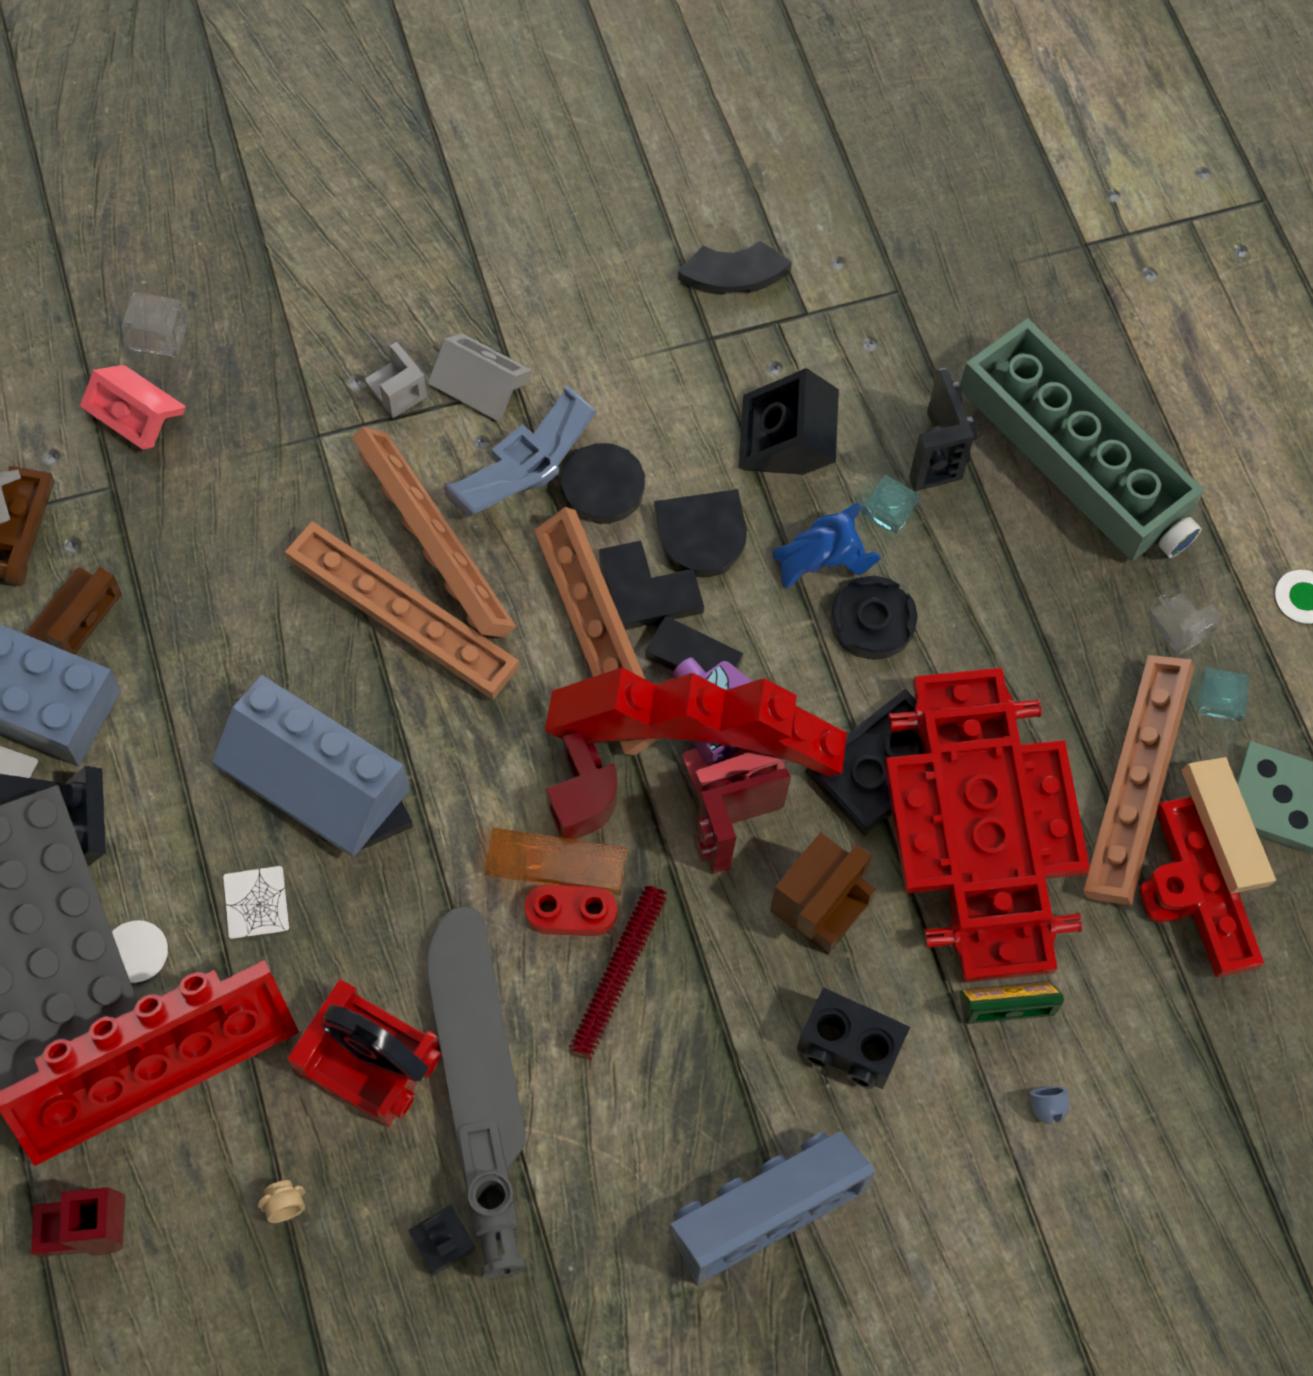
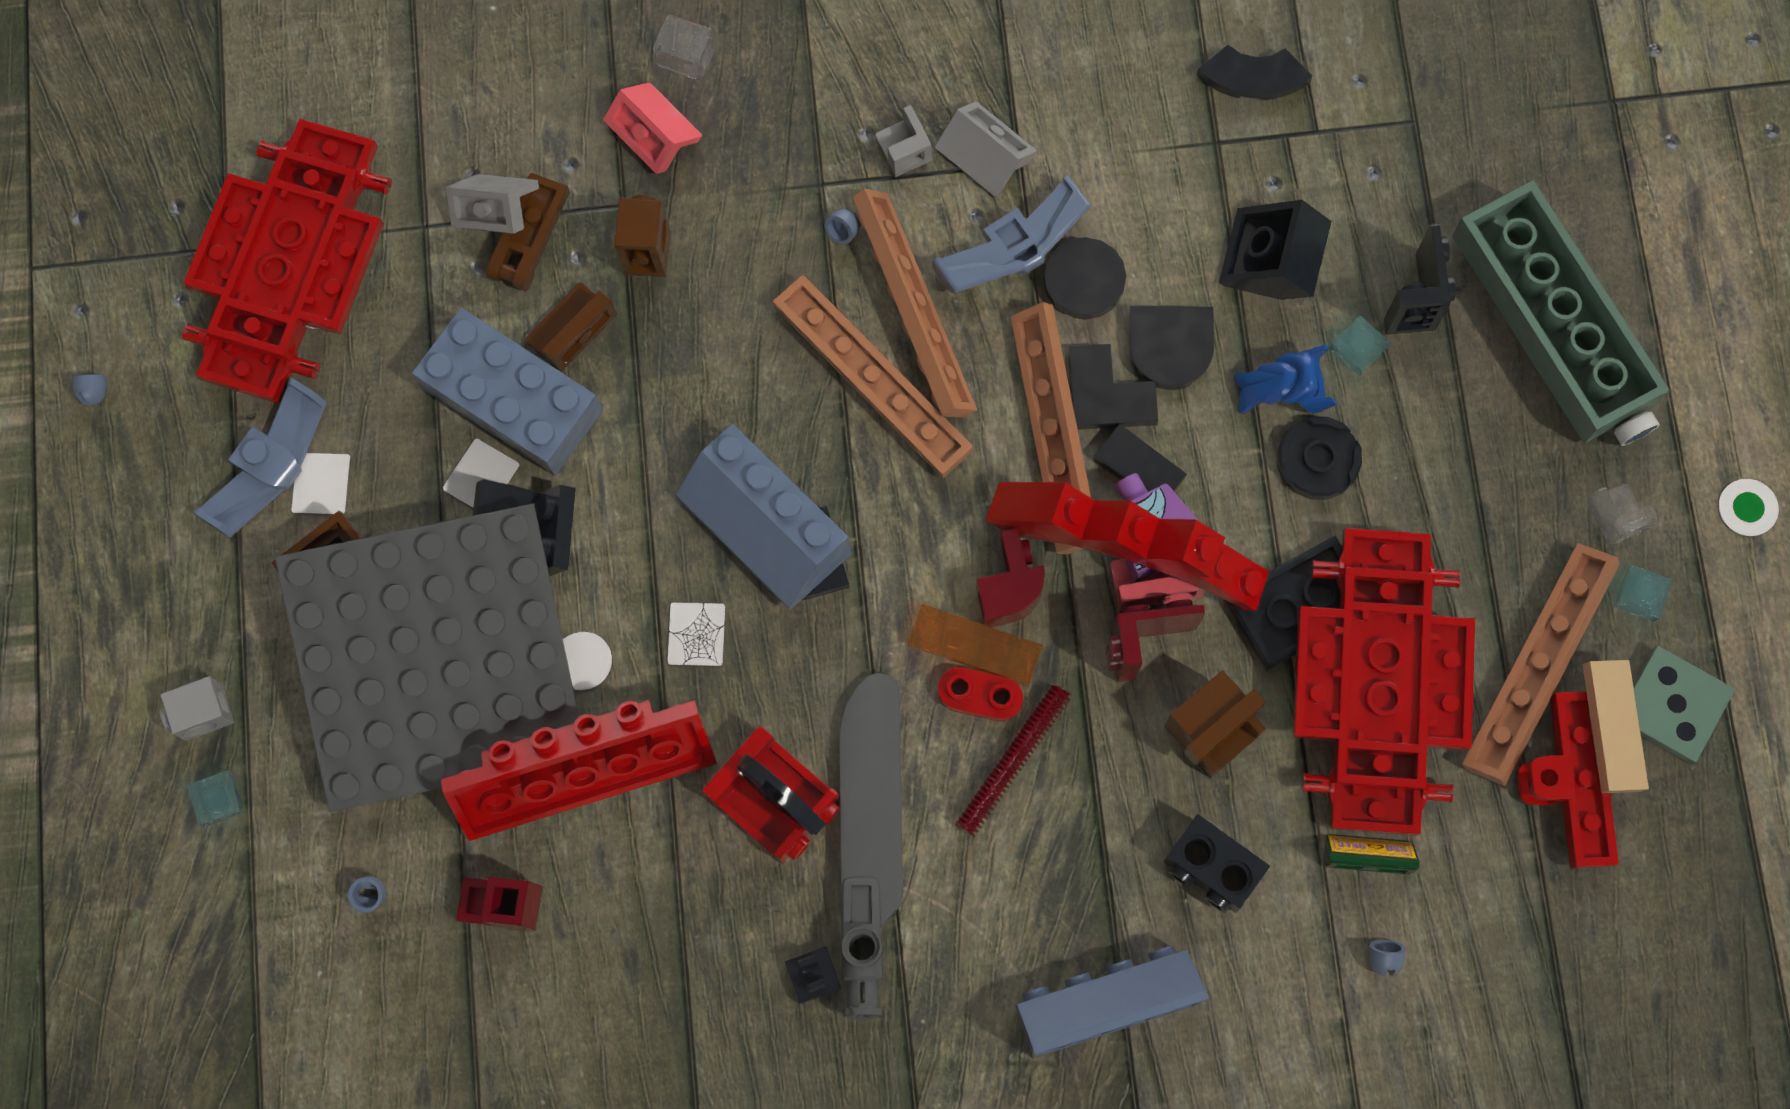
camera: 20 degrees right, 10 degrees up
tan plate [258,1180,305,1223] -> none
none -> reddish brown brick [614,195,671,277]
none -> sand blue hinge [824,208,861,245]

